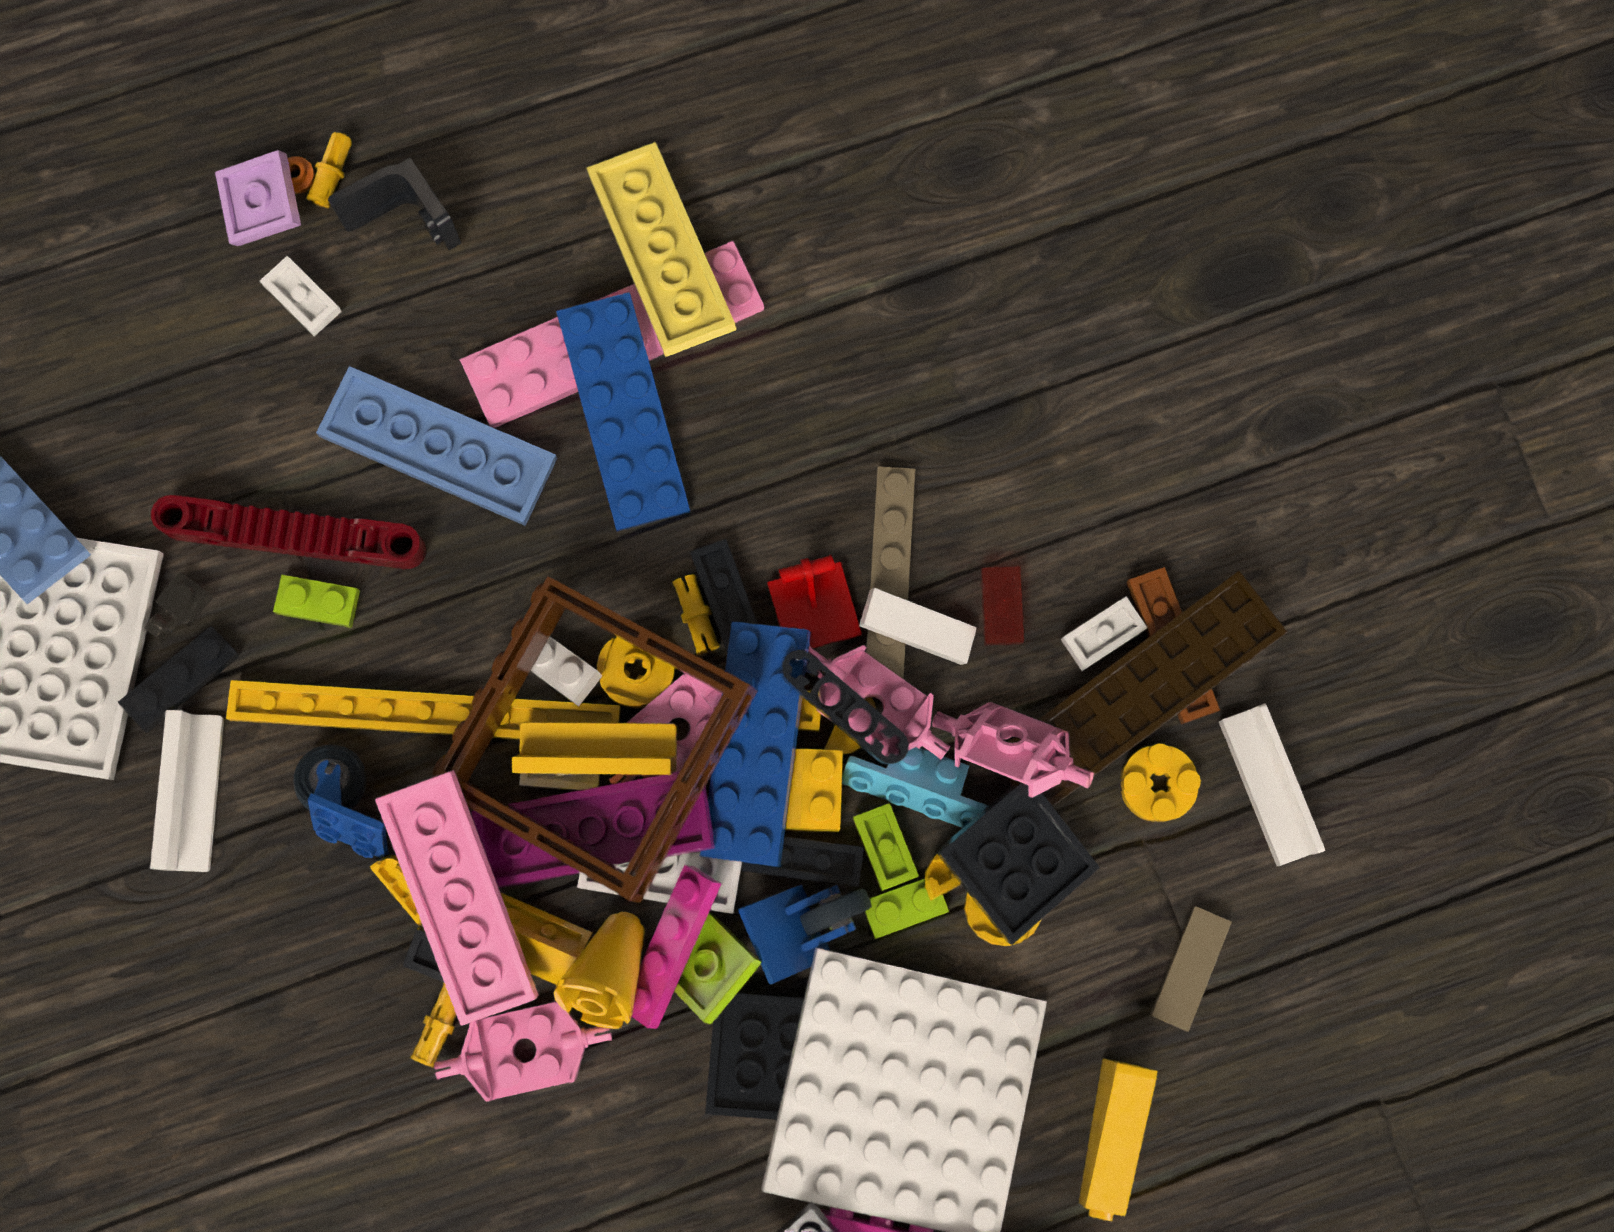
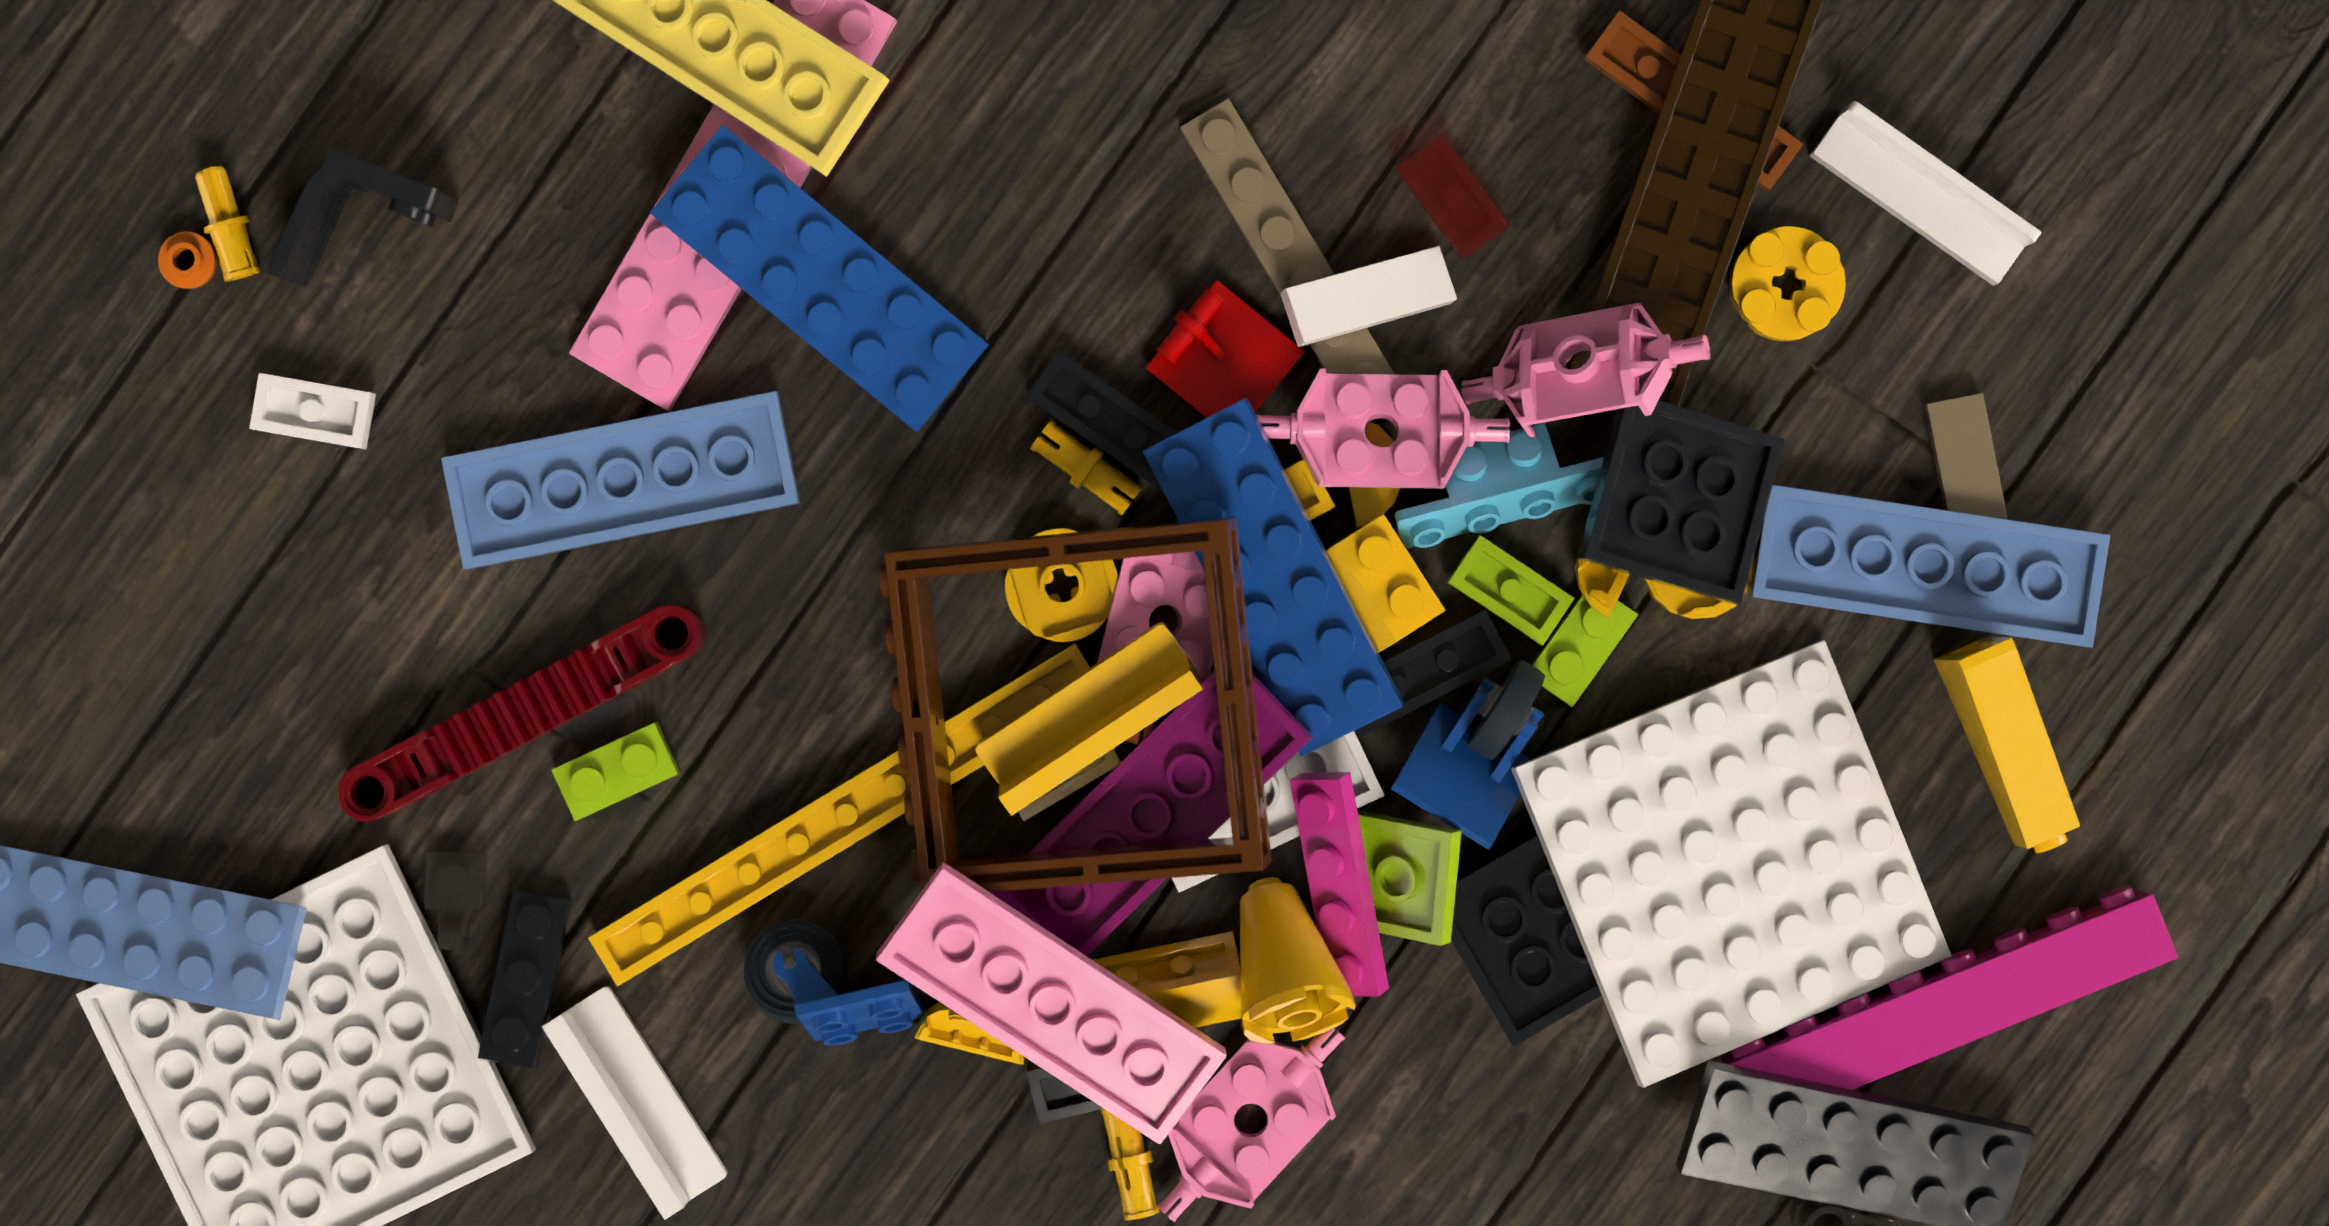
camera: 25 degrees left, 10 degrees up
lavender plate [215,150,301,246] -> none
white plate [531,637,603,706] -> none
black beam [780,650,909,764] -> none
white plate [1061,597,1147,671] -> none
none -> medium blue plate [1749,485,2110,648]

